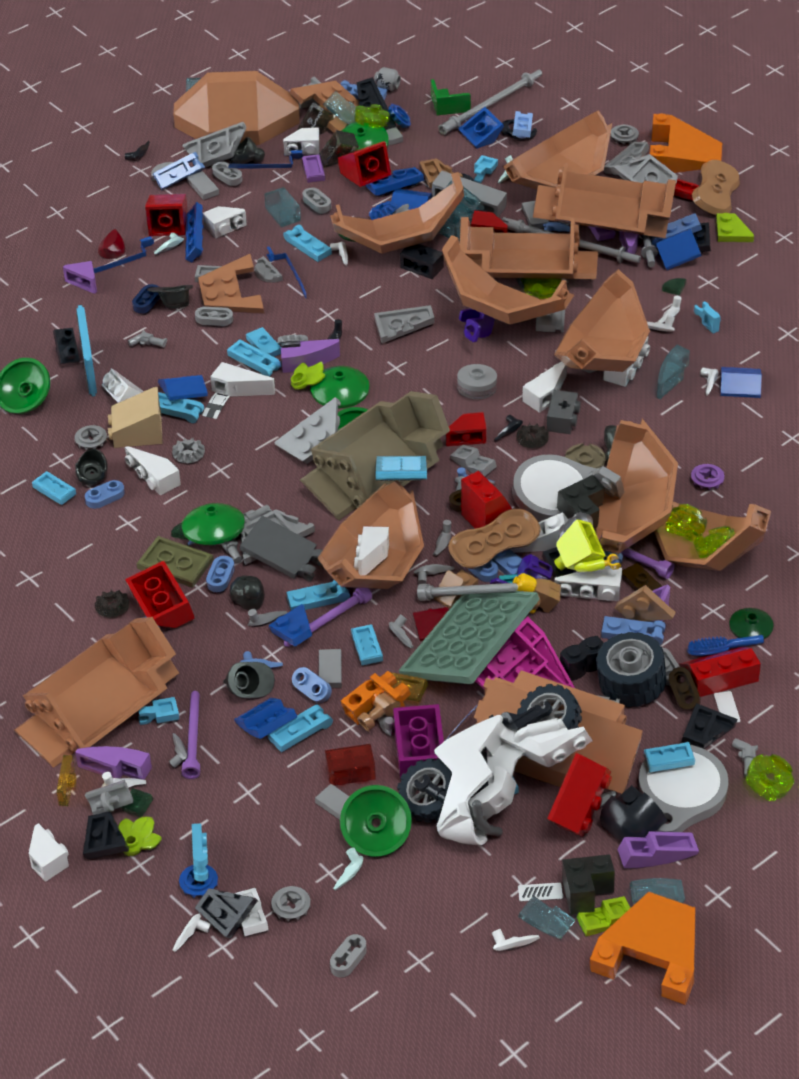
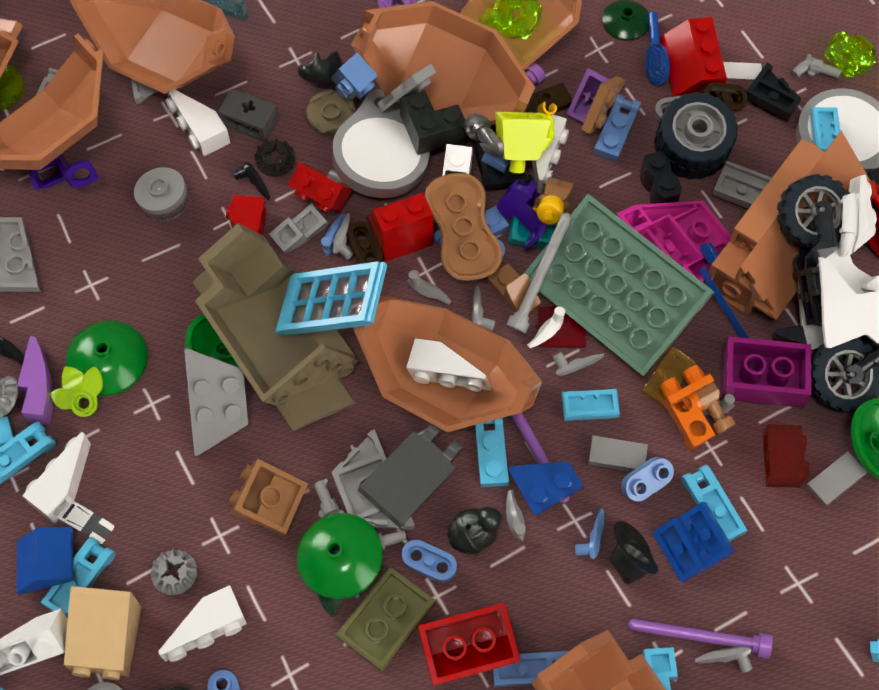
camera: 80 degrees left, 20 degrees up
none -> medium nougat plate [228,459,308,536]
none -> red brick [288,162,353,213]
none -> medium blue brick [331,52,378,101]
none -> white bar [527,307,565,348]

